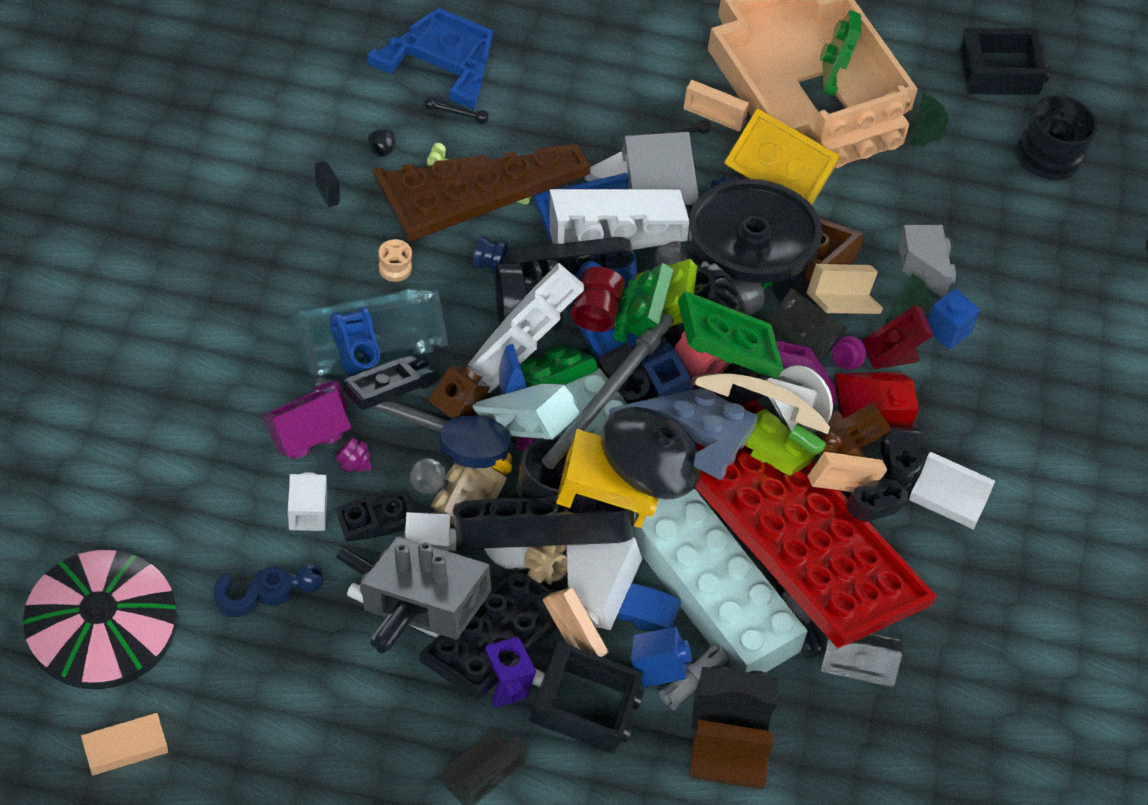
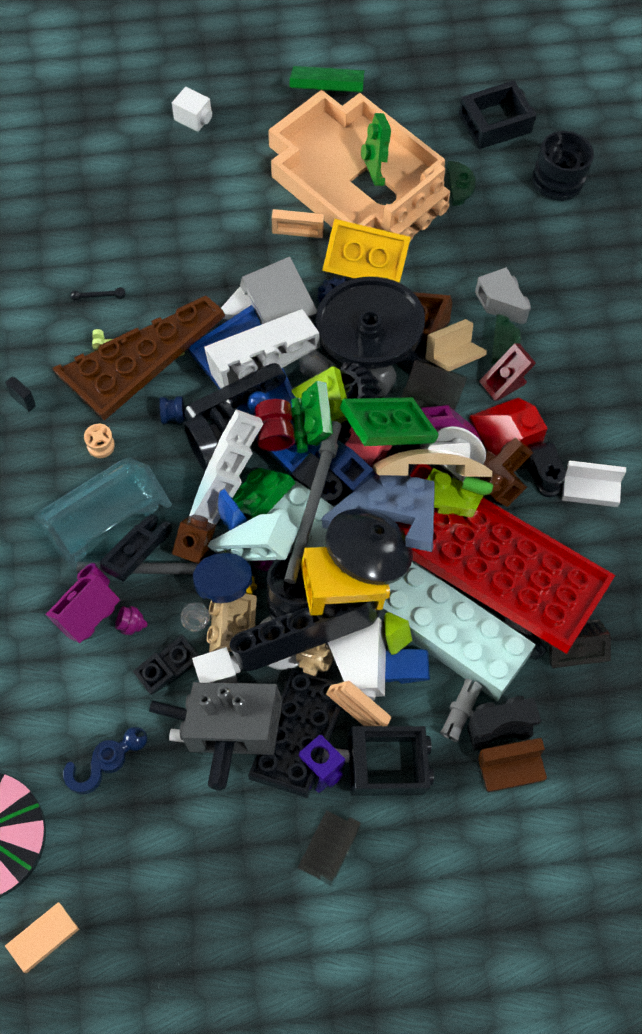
camera: 15 degrees left, 10 degrees up
white brick [288,472,327,531] -> none
blue piece [330,307,380,376] -> none
blue wing [367,8,493,110] -> none
black hinge [368,130,395,157] -> none
blue brick [631,626,692,687] -> none
black hinge [651,120,711,134] -> none
light nougat tile [808,452,887,492] -> none
magenta plate [832,336,866,370] -> none
black beam [846,479,908,522] -> none
blue brick [928,289,980,350] -> none
none -> lime slope [384,612,412,655]

